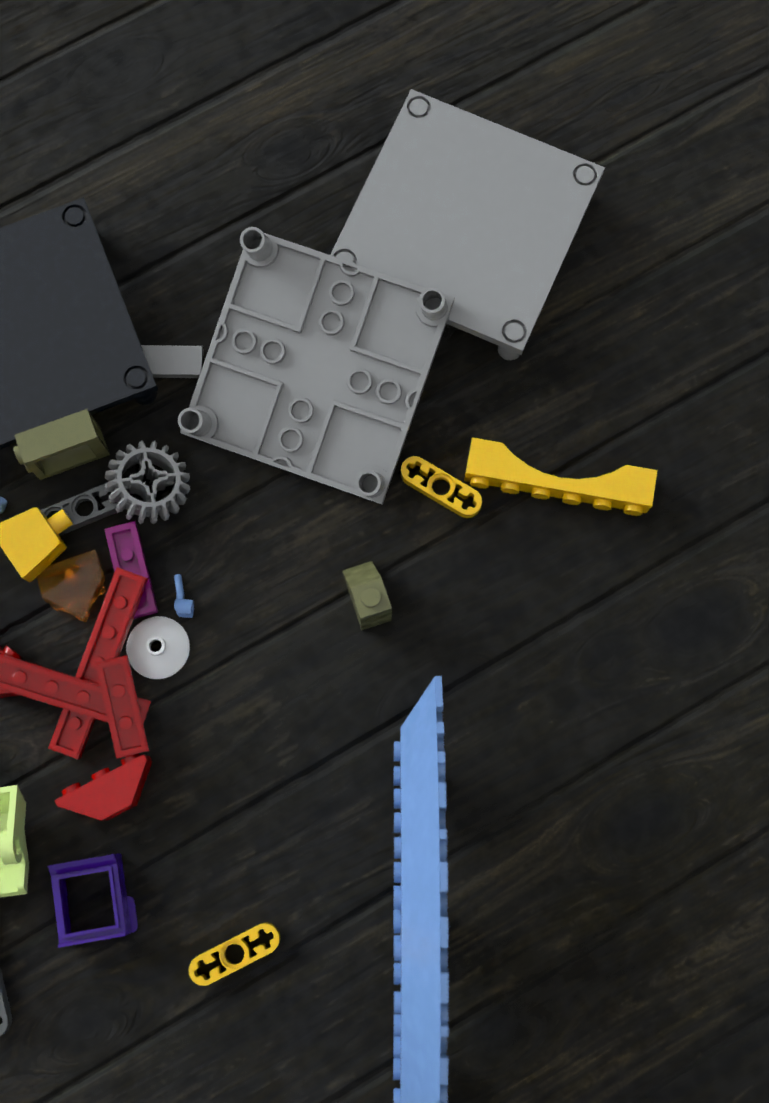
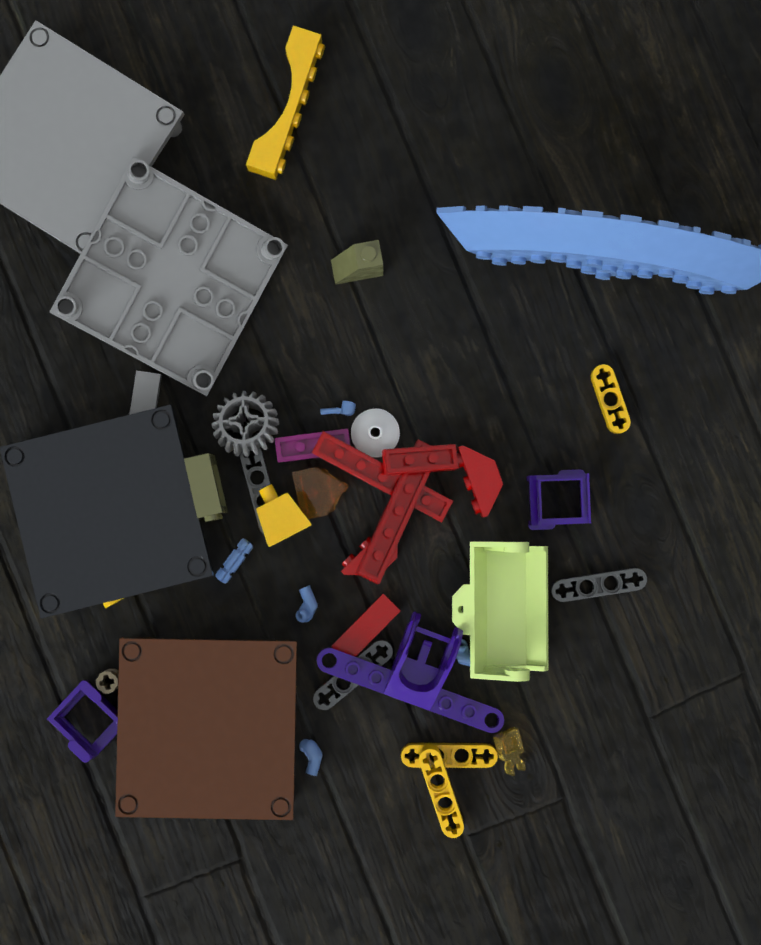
camera: 80 degrees left, 10 degrees up
yellow beam [401,456,482,518] -> none

